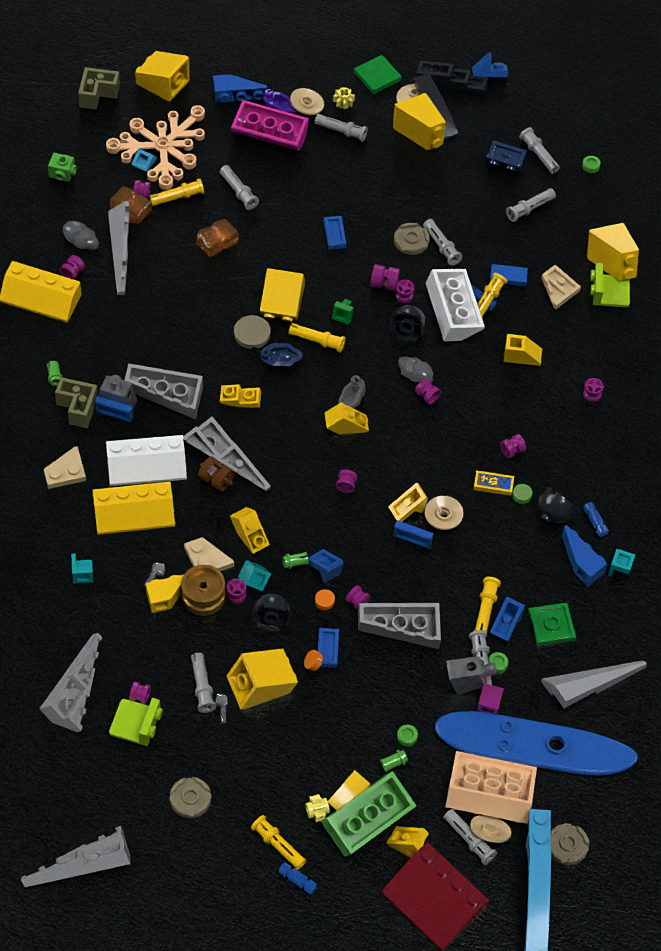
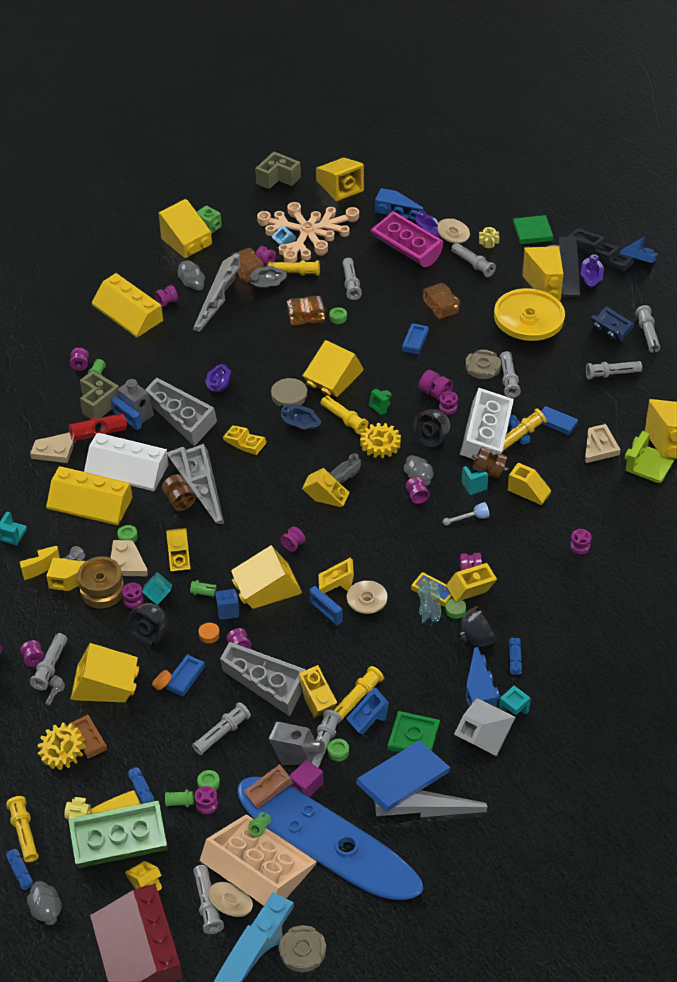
camera: 30 degrees right, 10 degrees down
none -> yellow slope [20,546,60,580]
none -> magenta wheel [20,640,45,667]
none -> dark grey arm [27,881,62,925]
none -> yellow gear [38,723,86,770]
none -> red piece [69,413,127,441]
none -> dark orange plate [69,715,107,759]
none -> magenta wheel [70,348,89,370]
none -> bright green tile [118,525,138,542]
none -> blue axle [128,767,154,804]
none -> yellow slope [159,199,212,258]
none -> light grey pin [192,702,251,755]
none -> magenta wheel [195,786,218,814]
none -> dark purple arm [205,364,231,393]
none -> yellow slope [231,545,302,609]
none -> dark orange plate [244,764,293,809]
none -> bright green pin [248,812,271,836]
none -> dark grey arm [249,266,287,289]
none -> yellow slope [298,665,337,718]
none -> bright green tile [330,308,347,324]
none -> blue tile [356,740,450,811]
none -> yellow gear [360,423,401,458]
none -> clear light blue hinge [418,577,441,623]
none -> clear orange brick [423,283,460,319]
none -> hinge [443,502,490,526]
none -> yellow brick [446,563,497,602]
none -> light grey slope [454,698,516,756]
none -> teal panel [462,466,488,495]
none -> reddish brown wheel [471,447,508,479]
none -> yellow dish [494,289,565,341]
none -> dark purple arm [580,255,604,288]

